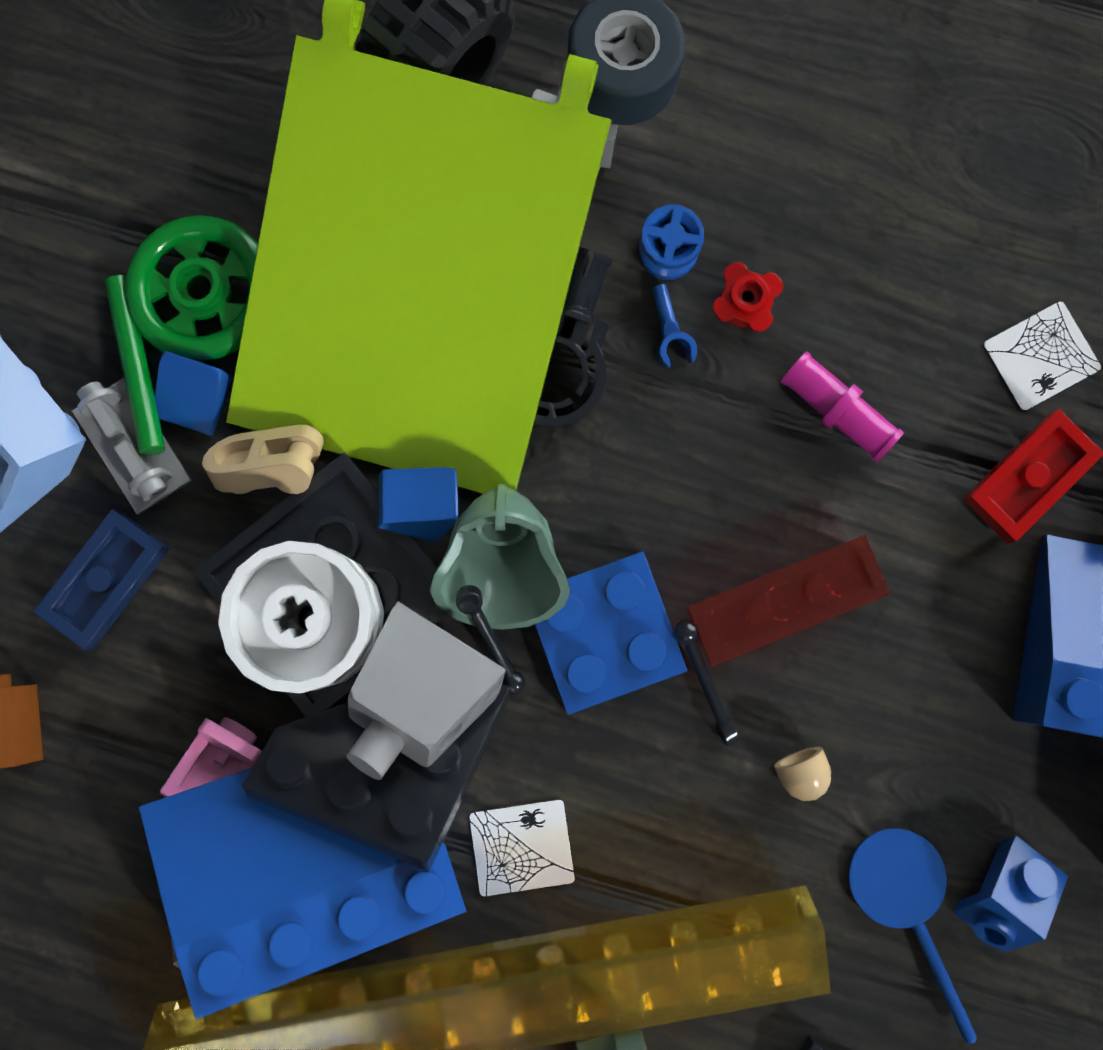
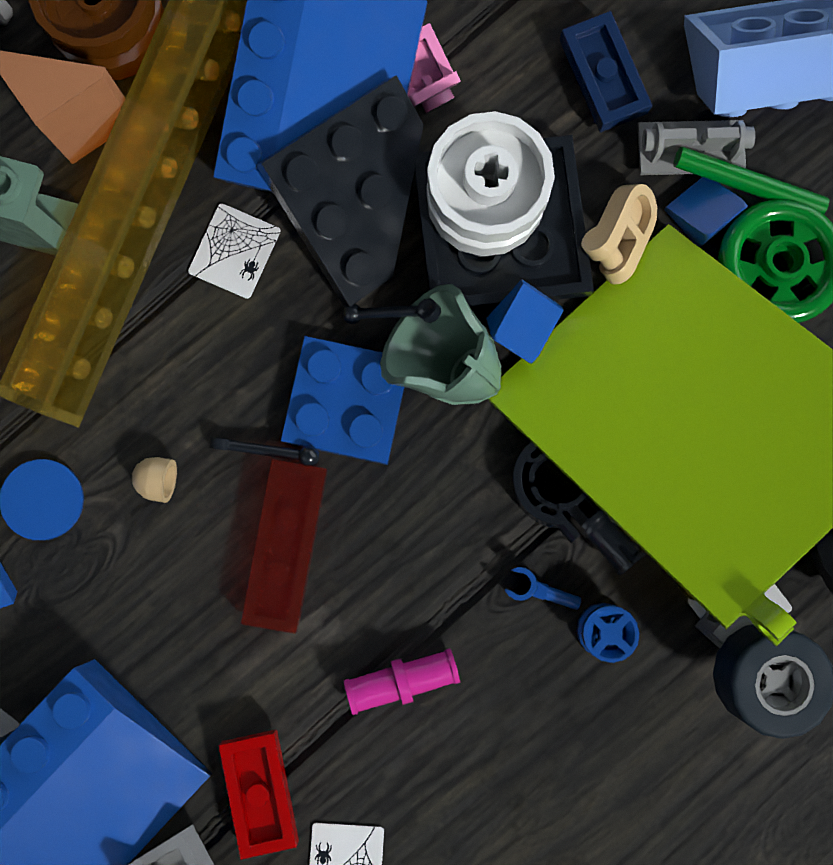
camera: 120 degrees right, 0 degrees up
light grey torso [346,602,506,780] -> none
red plate [713,262,783,332] -> none

